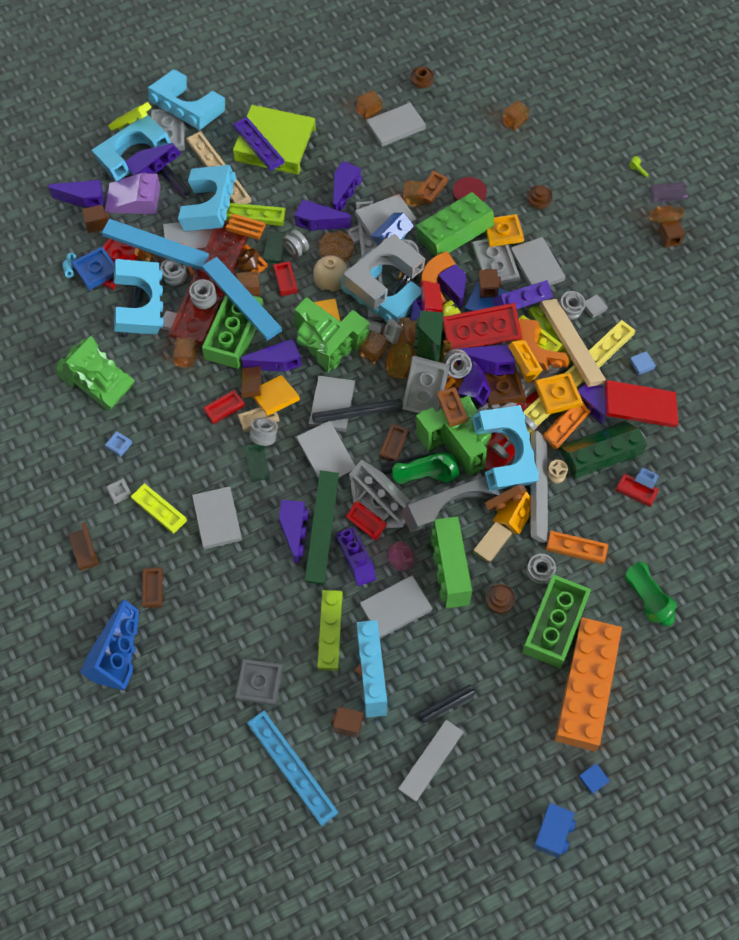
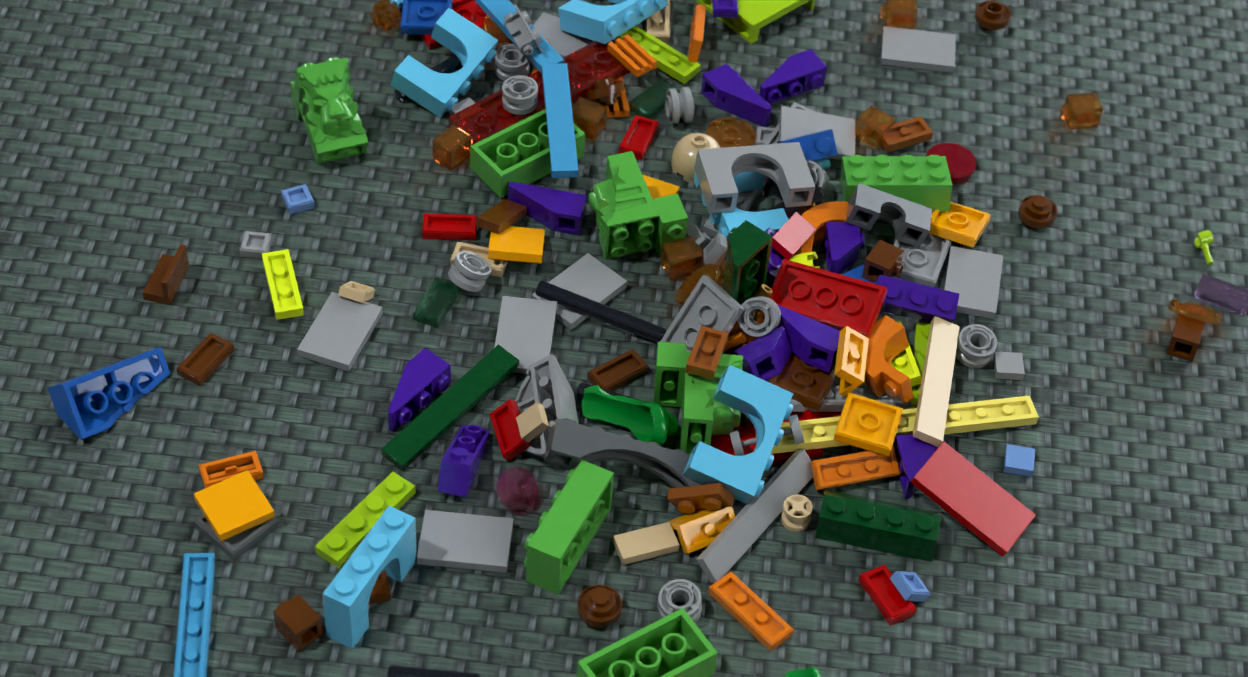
camera: 30 degrees right, 15 degrees down
none -> light orange tile [193,470,275,542]
none -> orange tile [198,451,264,488]
none -> tan tile [338,281,375,303]
none -> clear orange gear [369,0,402,30]
none -> light grey hinge [504,4,543,56]
none -> tan tile [516,402,549,443]
none -> orange tile [688,4,706,63]
none -> dark grey arch [845,183,932,248]

